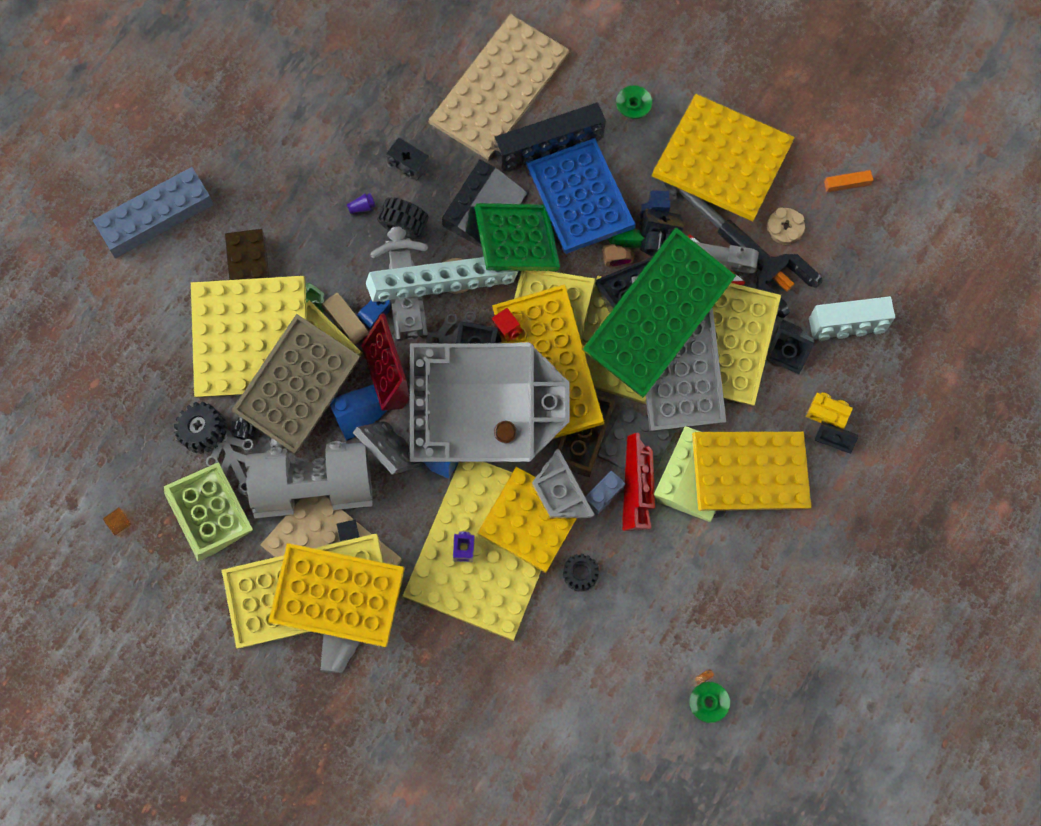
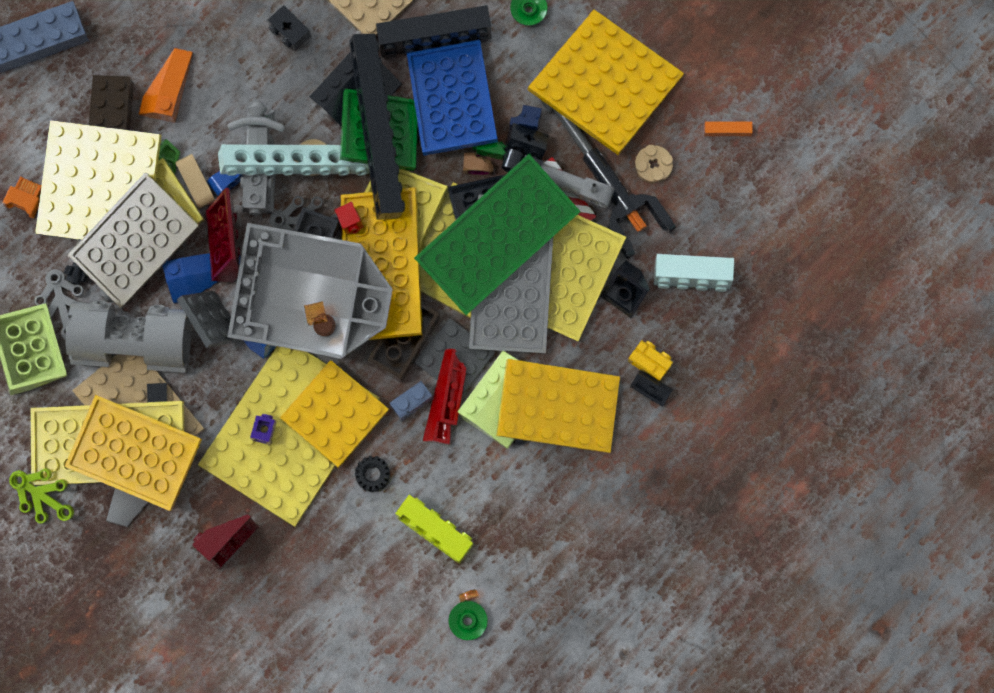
camera: 15 degrees right, 5 degrees up
black bush [174,402,227,454] -> none
dark purple cone [347,193,376,214] -> none
black tyre [377,197,429,239] -> none
light grey wing [532,449,594,518] -> none
none -> orange piece [2,176,42,219]
none -> lime plant [9,468,74,524]
none -> orange wedge [139,48,193,123]
none -> dark red slope [192,514,259,570]
none -> clear orange tile [304,301,327,326]
none -> black brick [349,33,405,220]
none -> neon yellow wedge [395,495,473,564]

